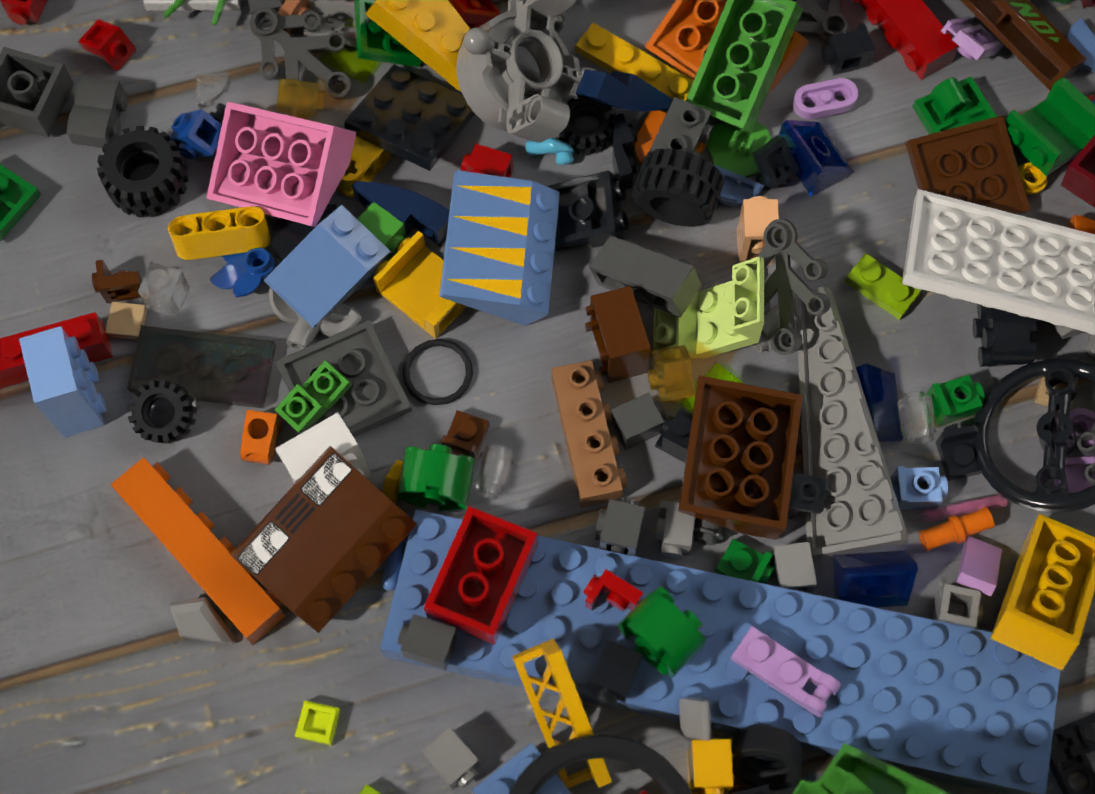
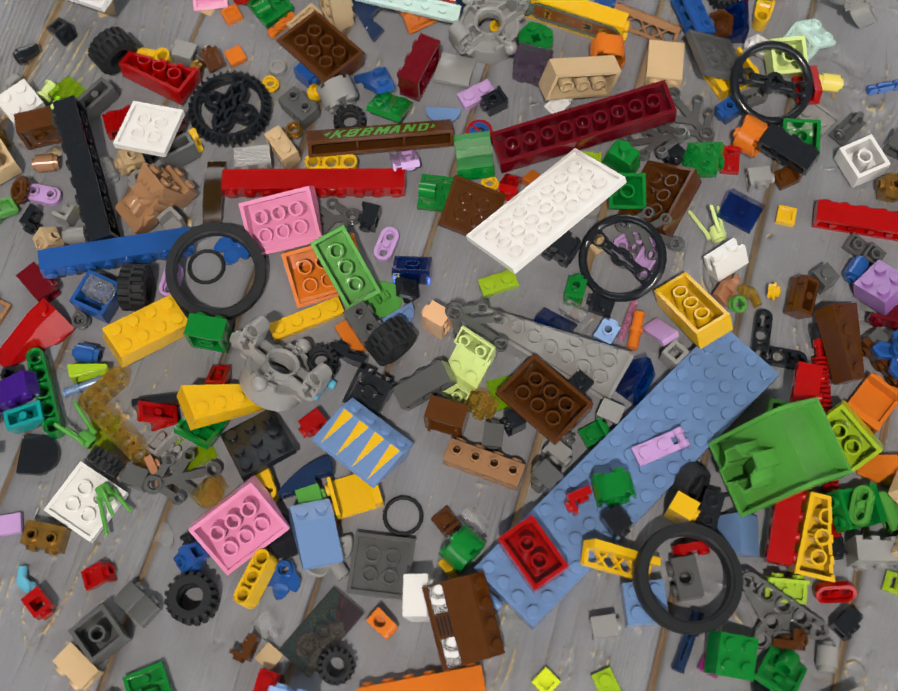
camera: 55 degrees left, 0 degrees up
bright green slope [275,360,353,433] -> none
dark grey brick [398,614,458,671] -> none
dark blue slope [575,69,673,112] -> none
light grey slope [679,697,711,740] -> none
none -> red slope [498,173,523,201]

